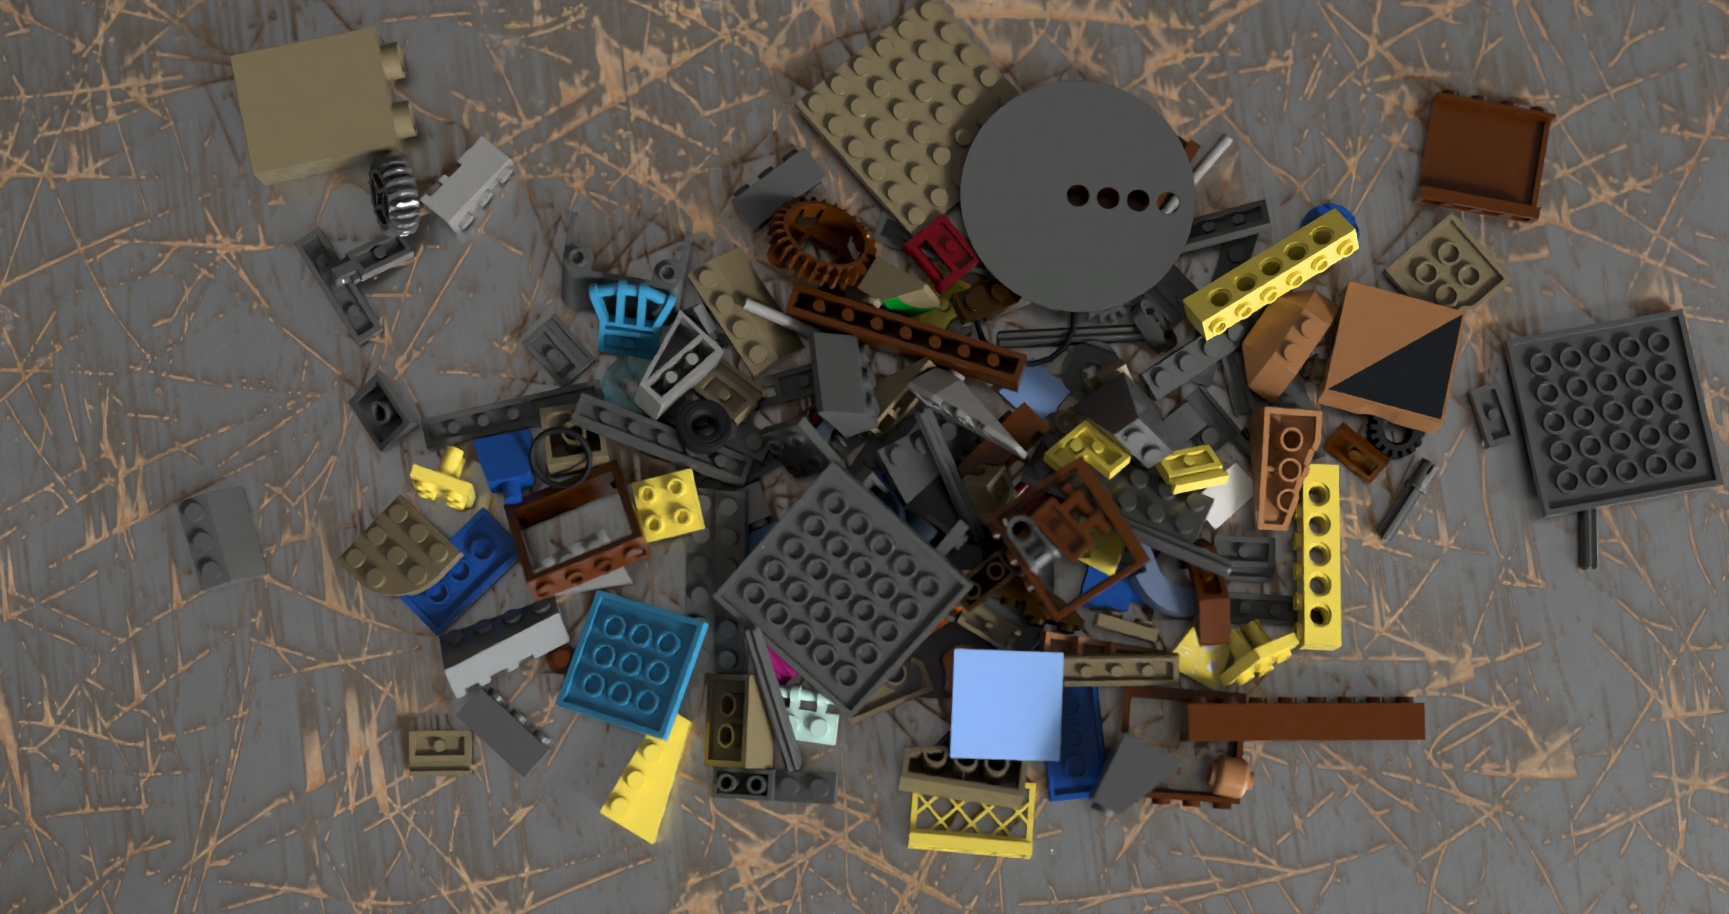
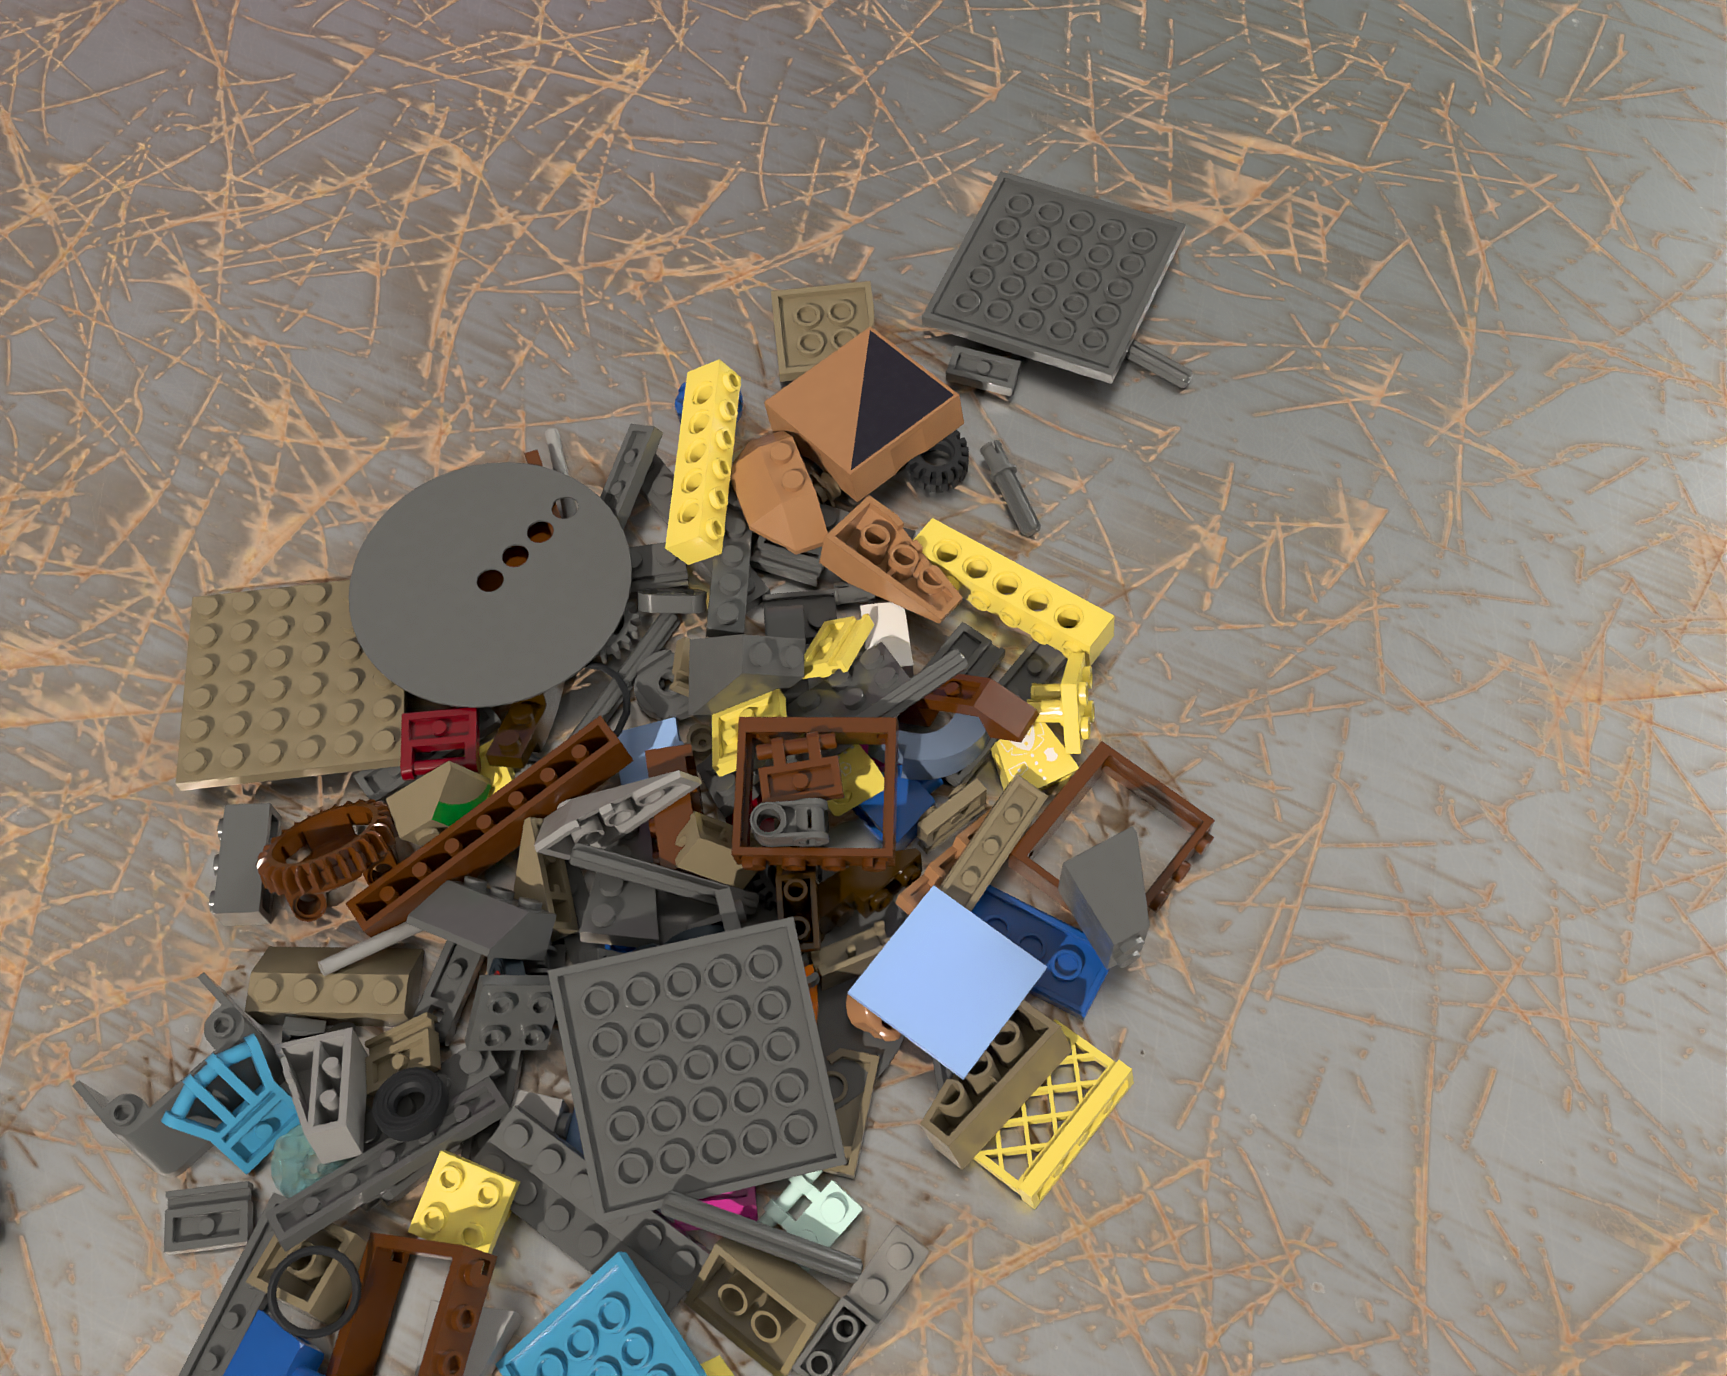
camera: 45 degrees left, 20 degrees down
reddish brown brick [1179,697,1425,741] -> none
medium nougat head [1206,755,1254,798] -> none
reddish brown plate [1323,422,1391,483] -> none
reddish brown panel [1414,90,1556,224] -> none

